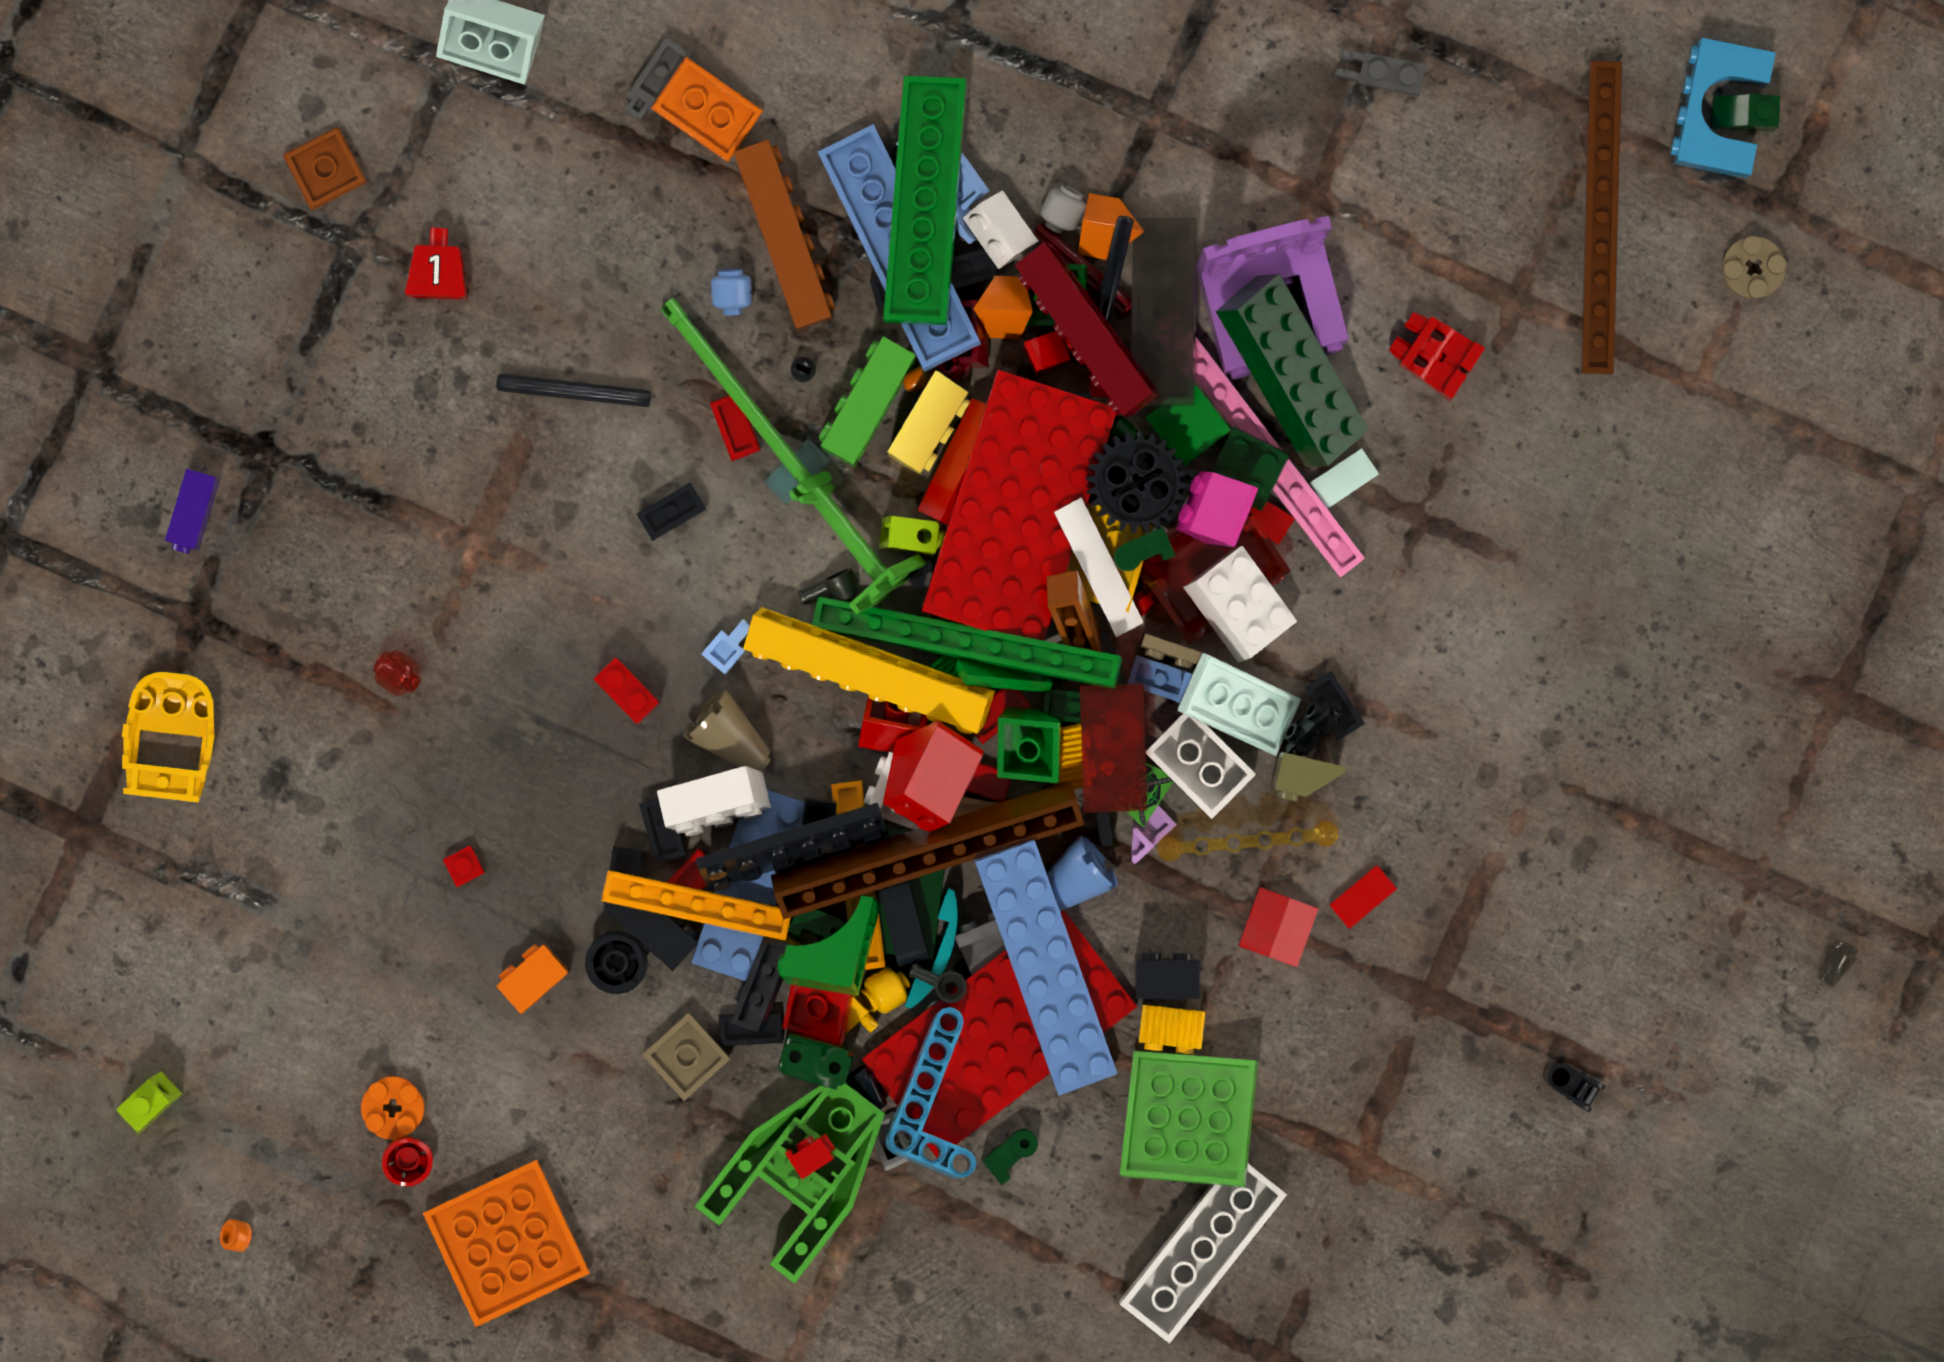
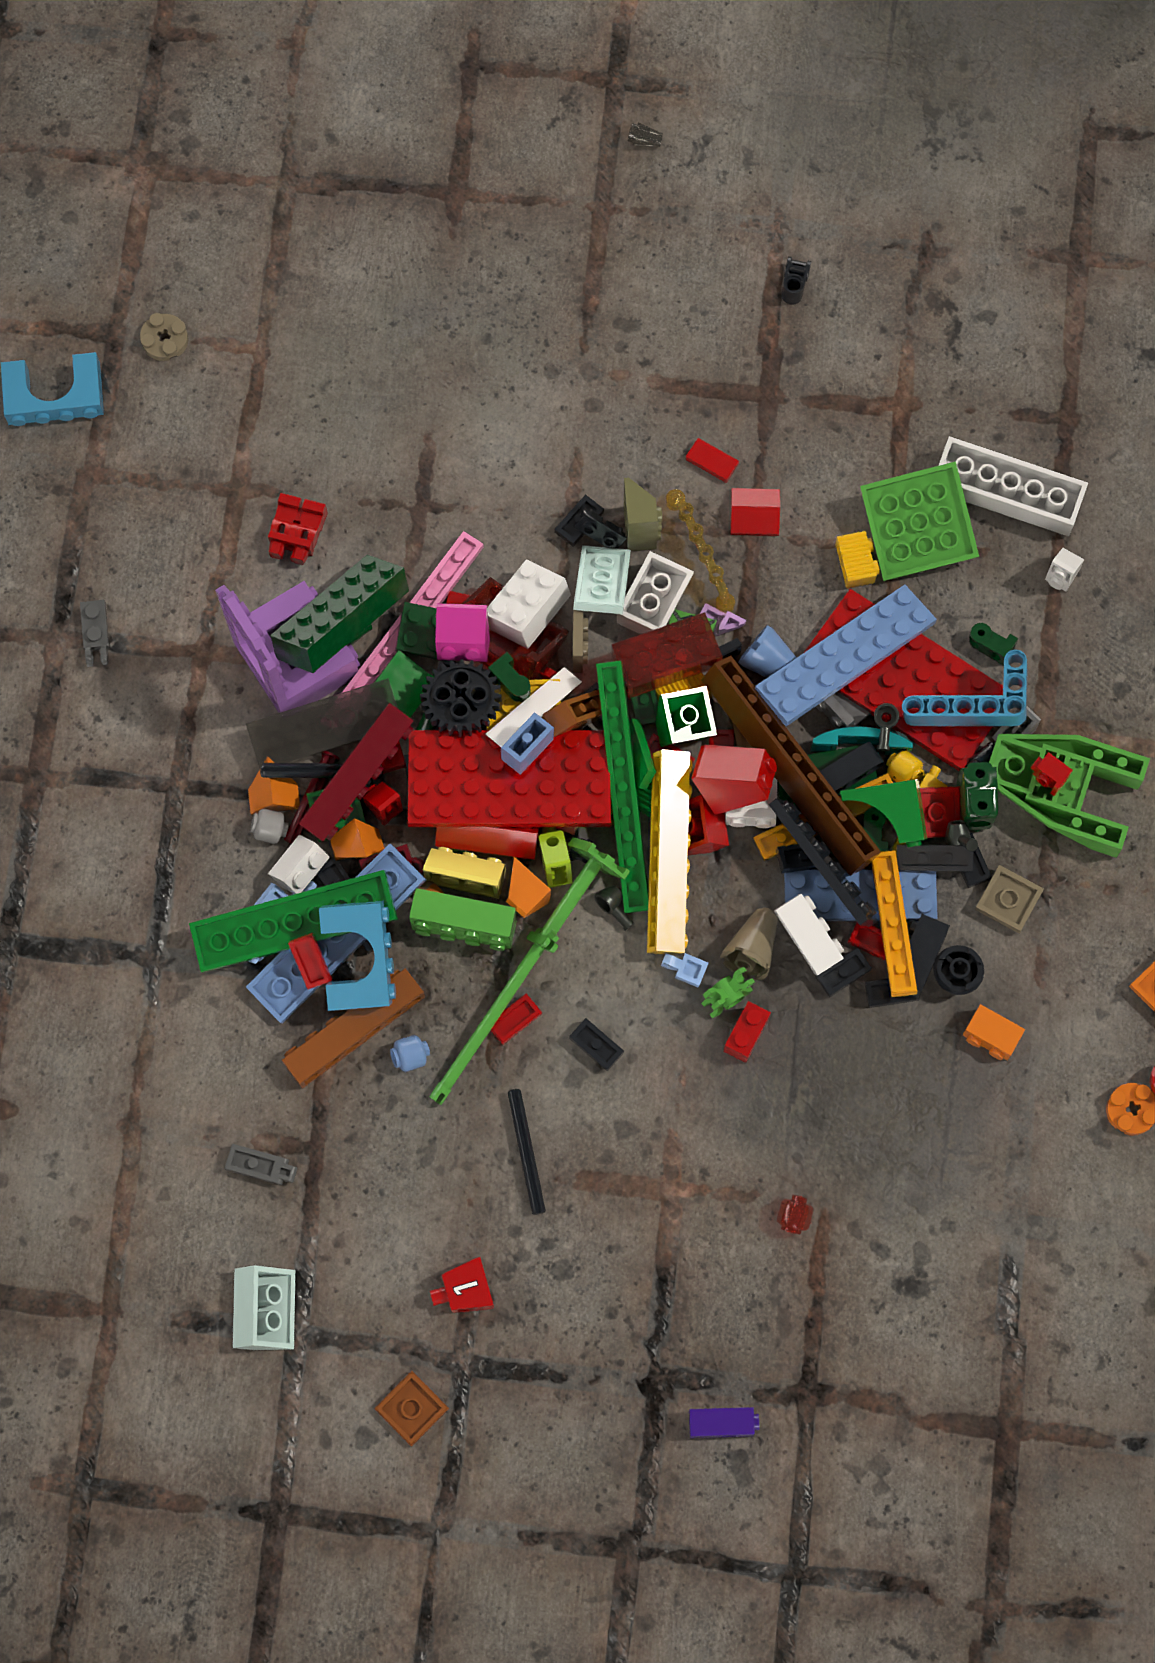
camera: 105 degrees left, 15 degrees down
yellow slope [122,672,214,802] -> none
red plate [443,845,485,888] -> none
orange tile [650,57,763,162] -> none
clear light blue plate [764,438,831,505] -> none
black hinge [791,357,816,383] -> none
medium blue bracket [1127,655,1193,703] -> none
black brick [1134,953,1200,999] -> none
light aqua tile [1309,448,1379,509] -> none
reddish brown plate [1581,61,1622,375] -> none
dark green slope [1711,94,1781,132] -> none
none -> red tile [288,933,332,990]
none -> dark azure arch [319,901,396,1011]
none -> medium blue brick [501,712,554,774]
none -> orange slope [506,857,551,918]
none -> bright green pin [701,967,755,1018]
none -> pearl dark grey bar [945,820,978,851]
none -> white slope [1045,548,1084,591]

